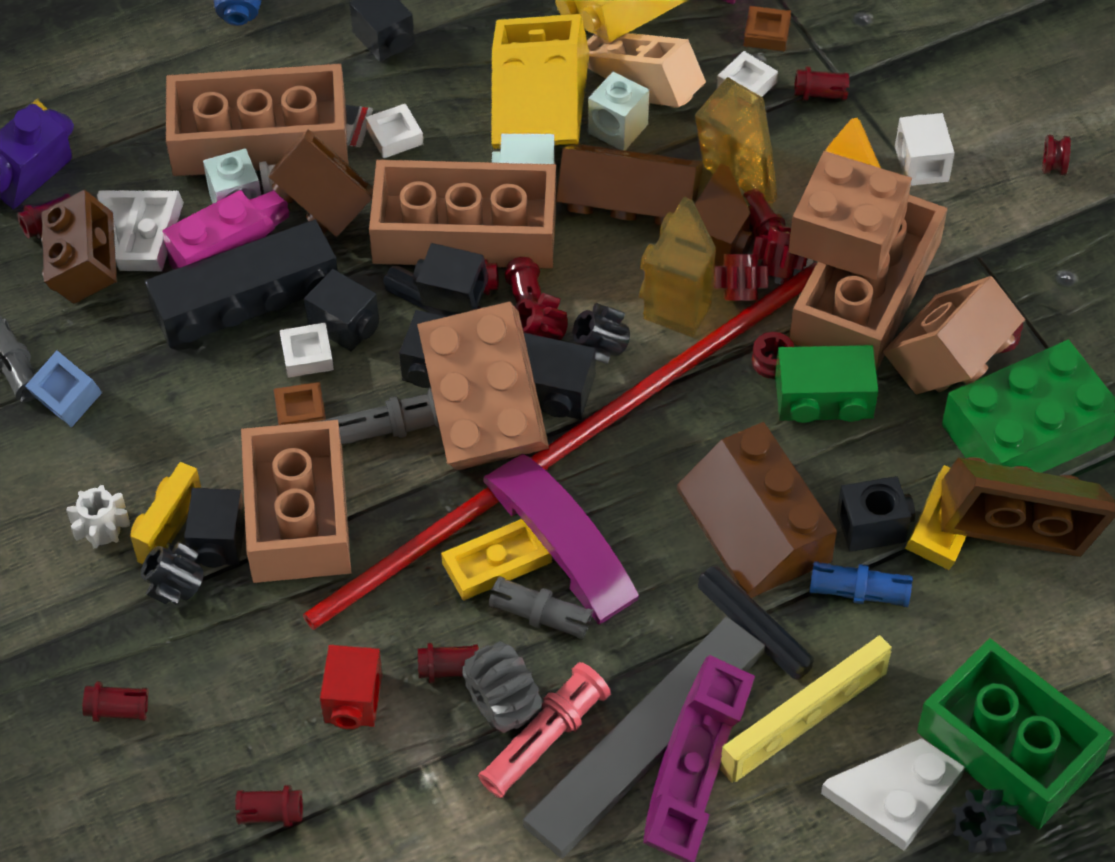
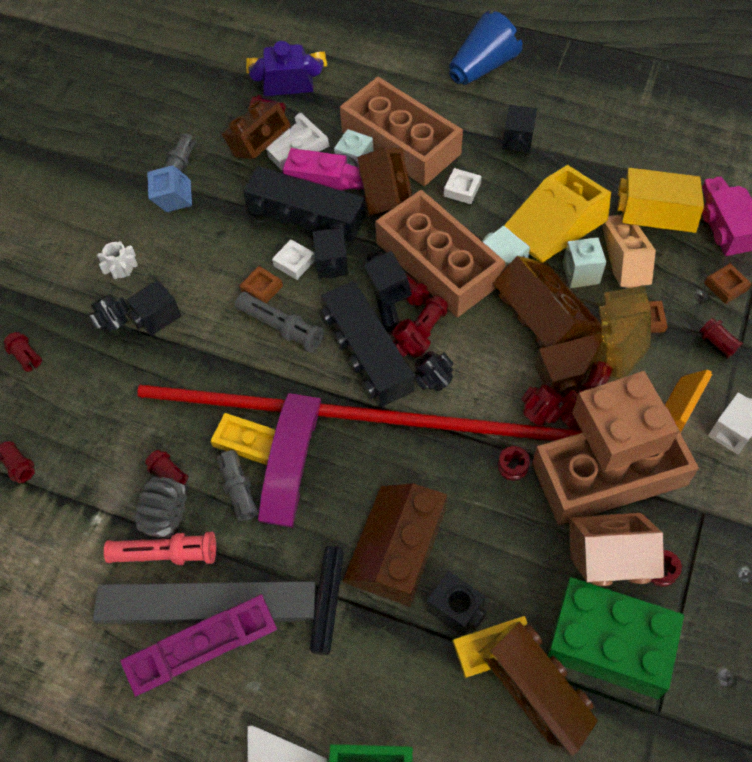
camera: 50 degrees right, 5 degrees up
yellow plate [130,462,201,564] -> none
nougat brick [241,420,352,583] -> none
red brick [320,645,383,729] -> none
sticker [346,105,373,147] -> none
nougat brick [417,301,549,471] -> none
clear yellow slope [639,197,716,338] -> none
white plate [717,51,778,106] -> none
light yellow tile [720,635,892,783] -> none
green brick [775,345,878,423] -> none
blue pin [810,561,913,607] -> none

